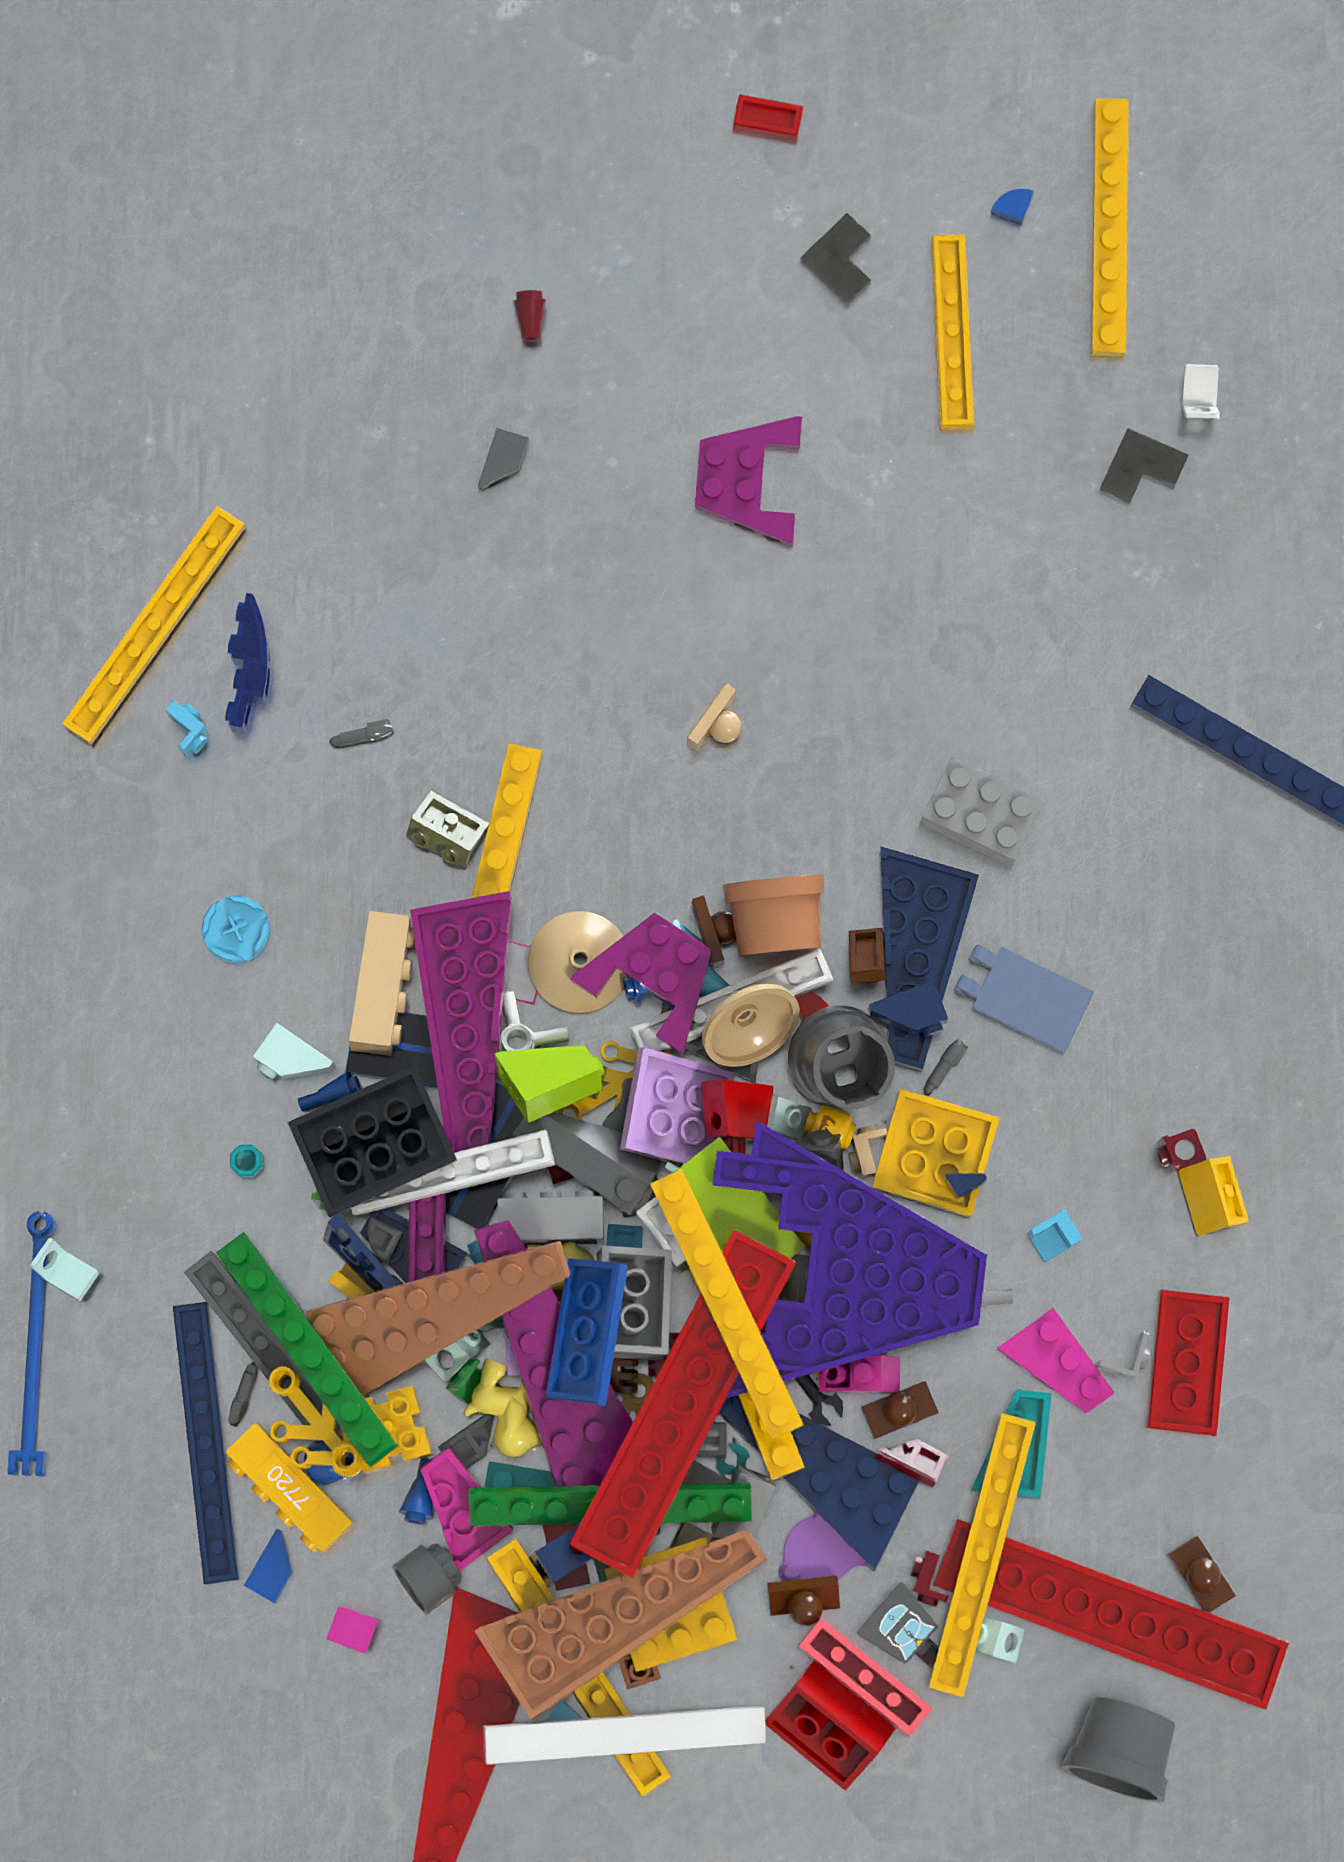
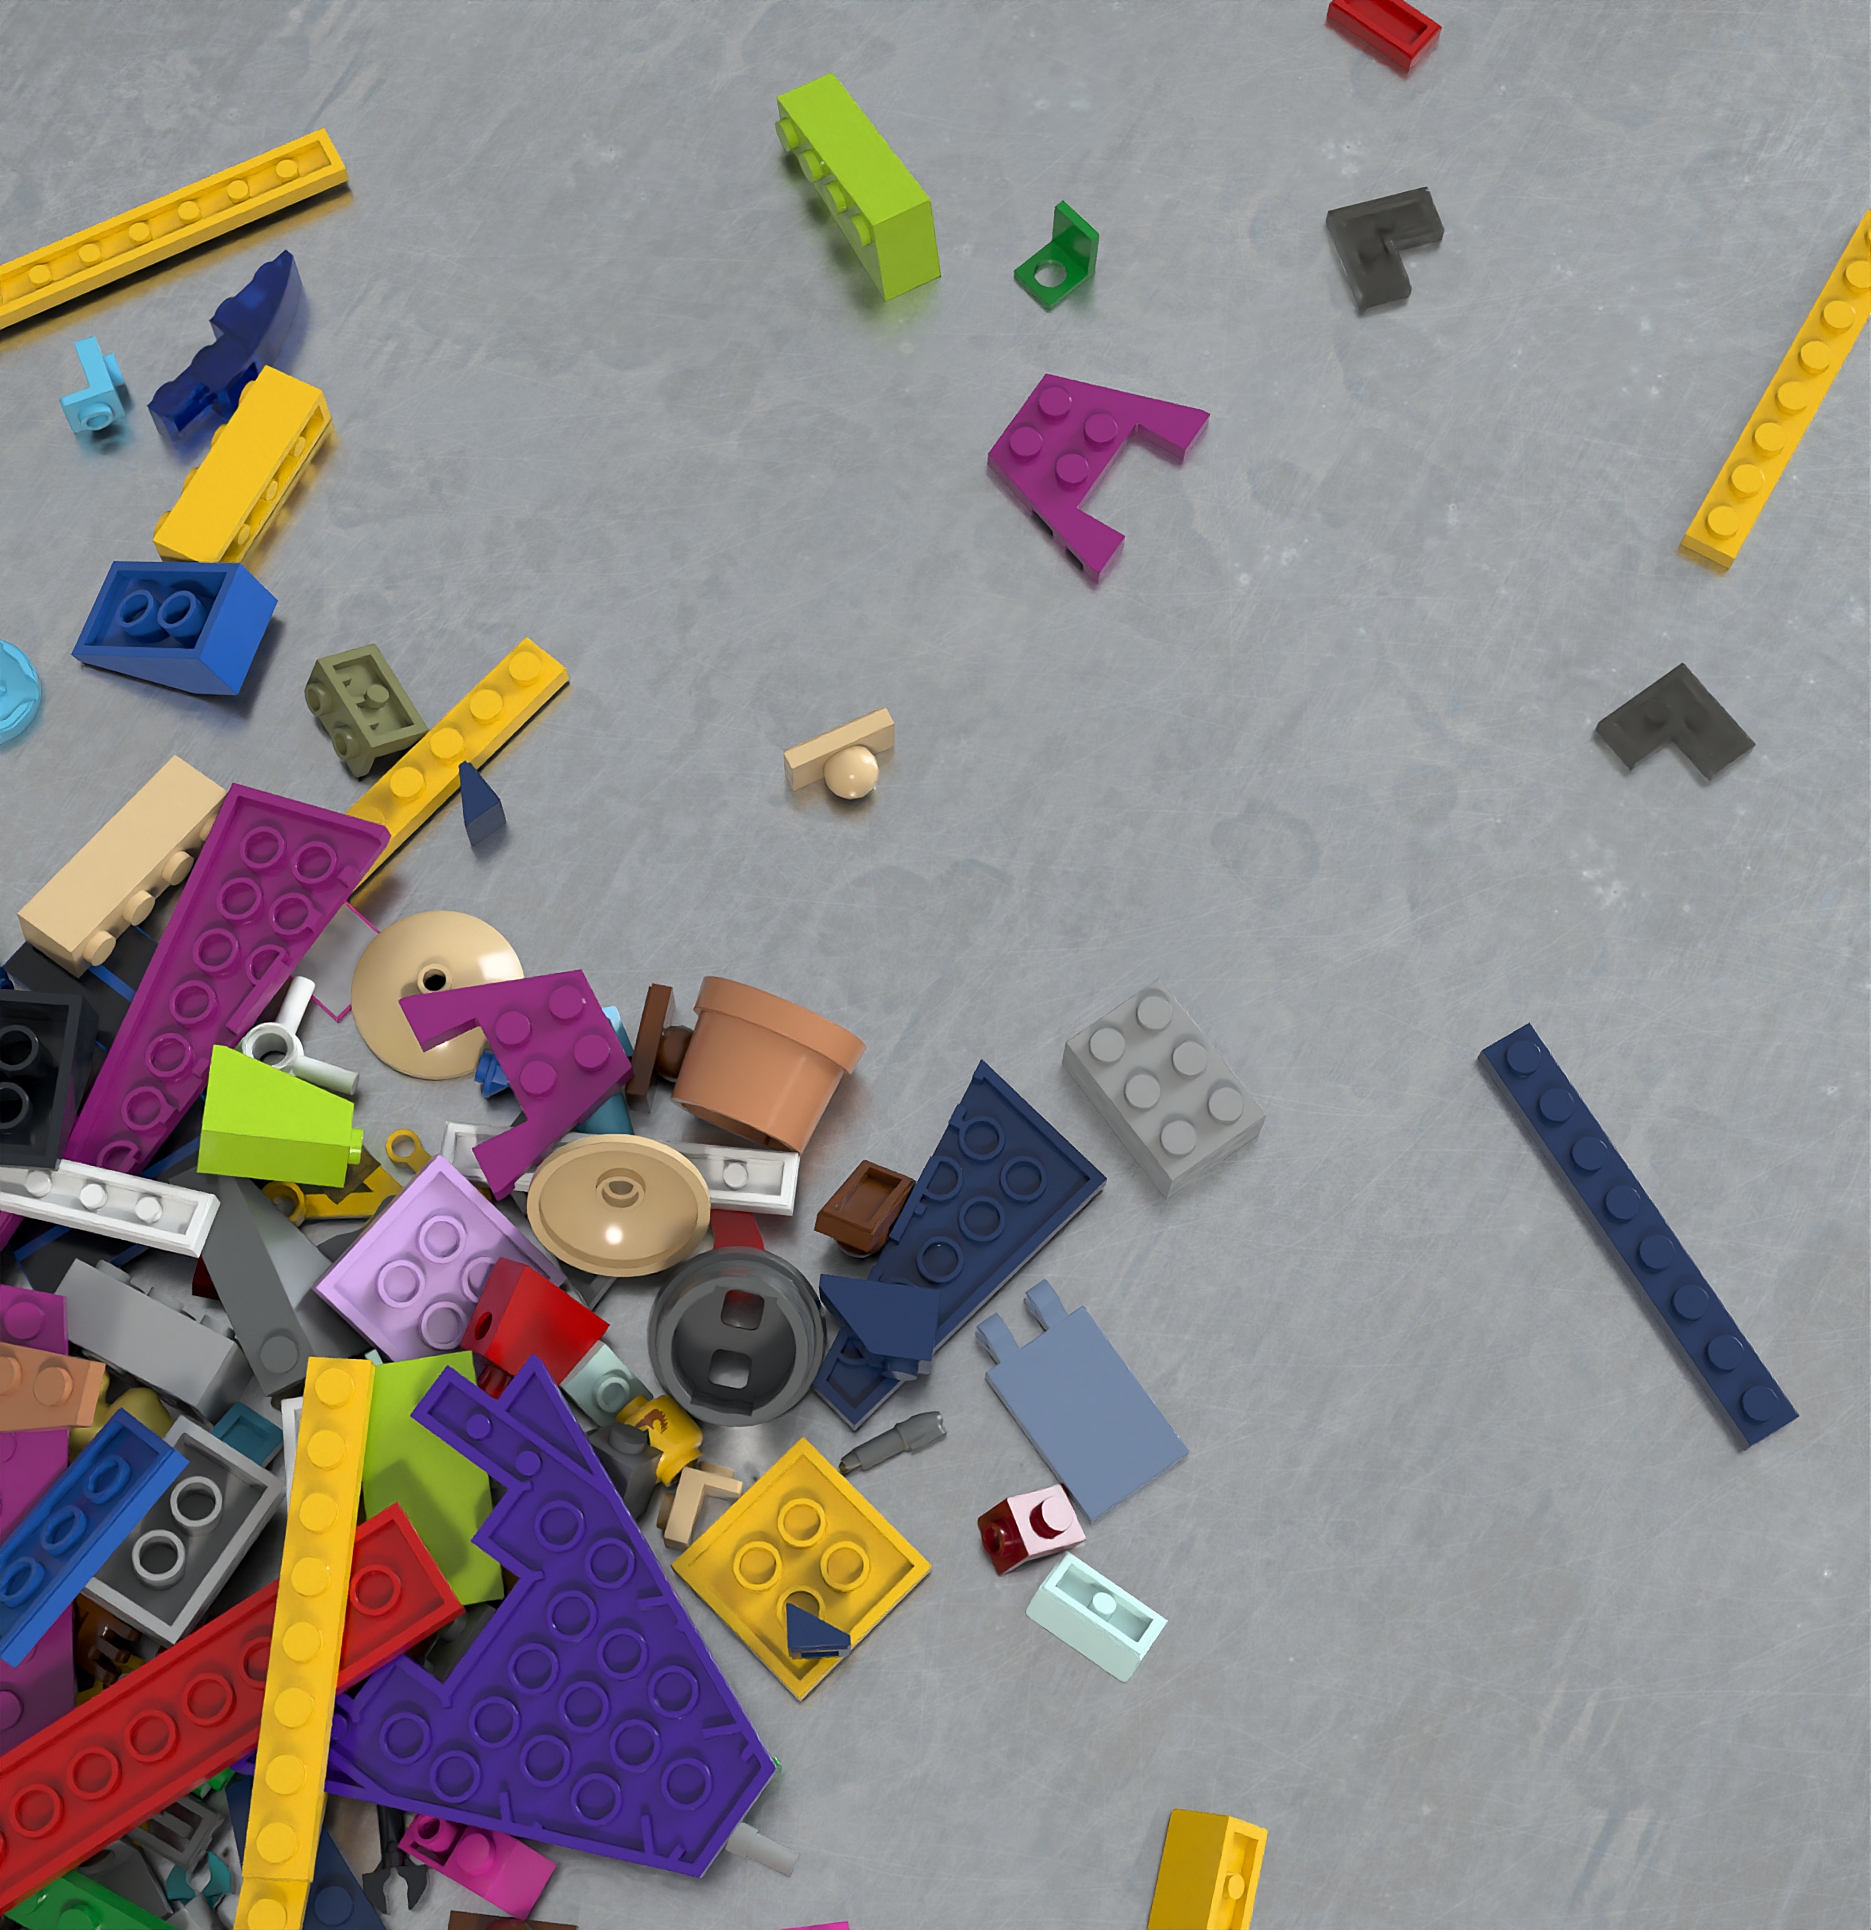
camera: 25 degrees right, 10 degrees down
dark grey piece [329,719,393,746] -> none
dark grey tile [478,428,529,489] -> none
dark red cone [513,290,546,340] -> none
yellow tile [931,234,974,430] -> none
blue tile [991,189,1034,224] -> none
medium azure panel [1027,1209,1083,1262] -> none
dark red bracket [1156,1129,1206,1174] -> none
white bracket [1182,364,1220,419] -> none
none -> blue slope [71,561,278,695]
none -> yellow brick [152,365,332,563]
none -> dark blue slope [458,761,506,845]
none -> lime wedge [775,72,941,302]
none -> bracket [978,1483,1086,1574]
none -> green bracket [1014,200,1099,309]
none -> light aqua slope [1026,1551,1168,1682]

